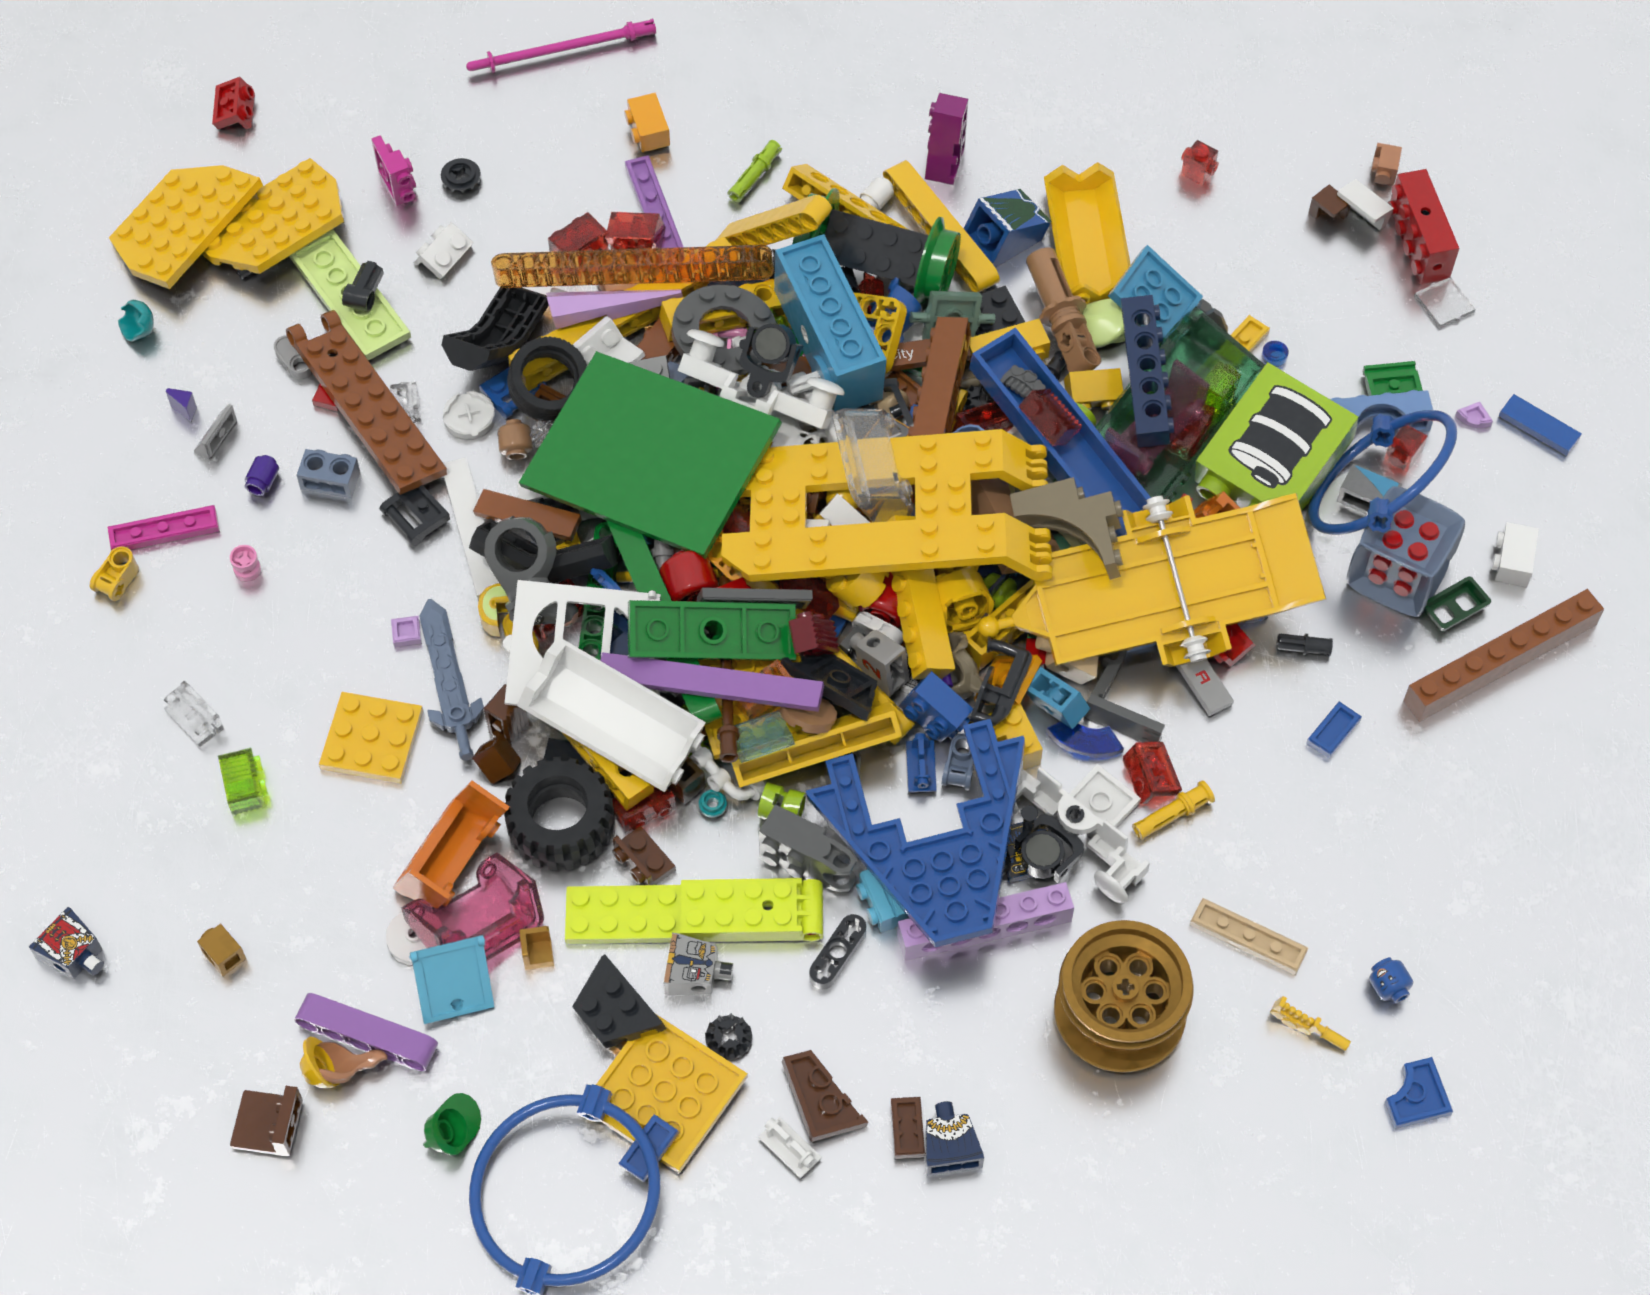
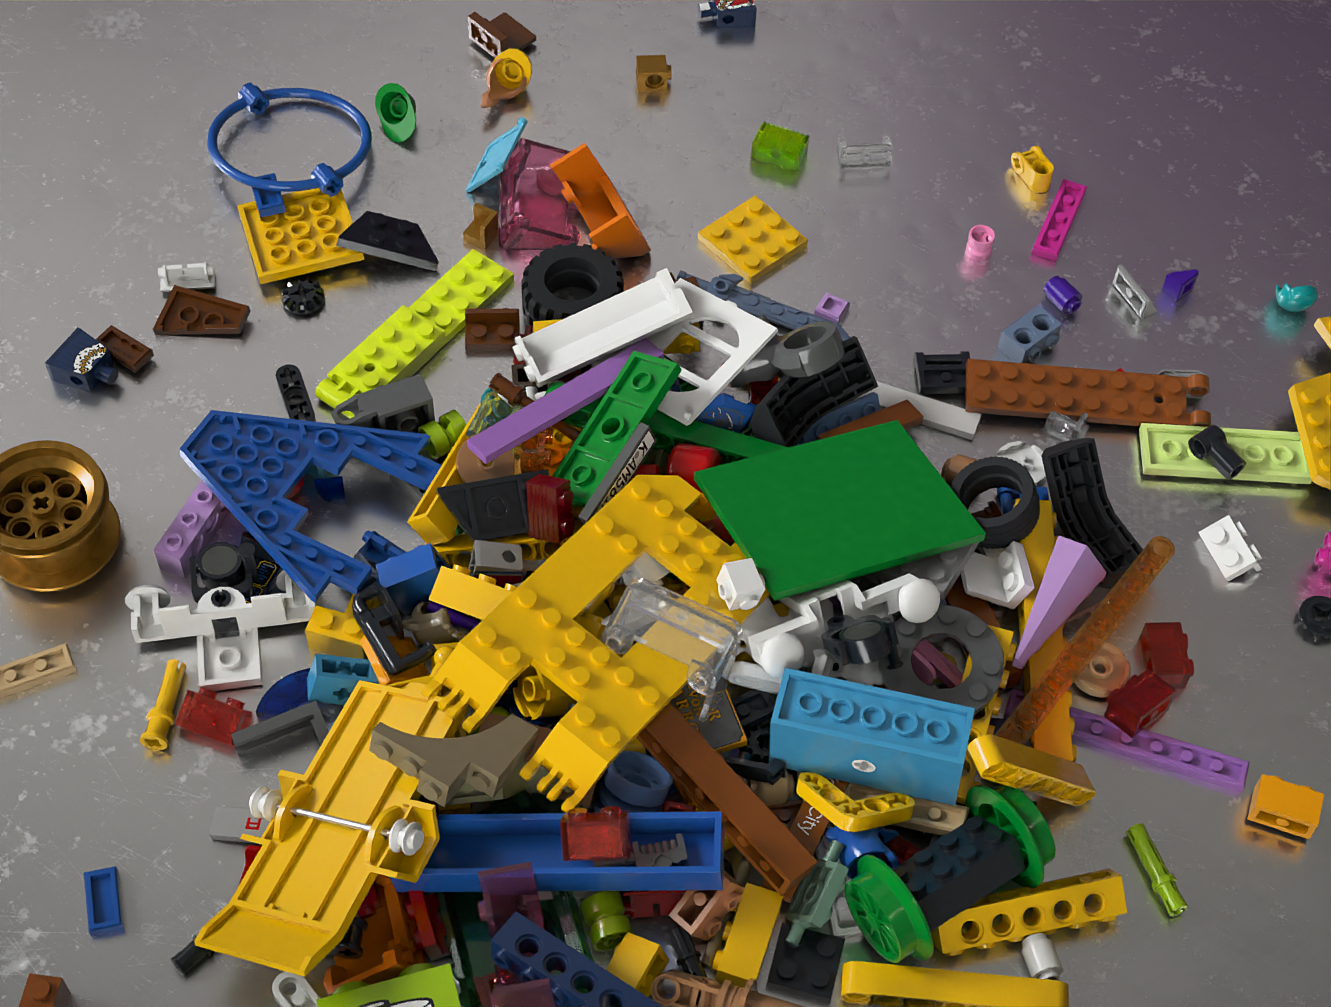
camera: 125 degrees right, 5 degrees down
medium lavender beam [294,993,438,1071] -> none
light grey torso [663,932,734,995] -> none
none -> white brick [716,558,765,611]

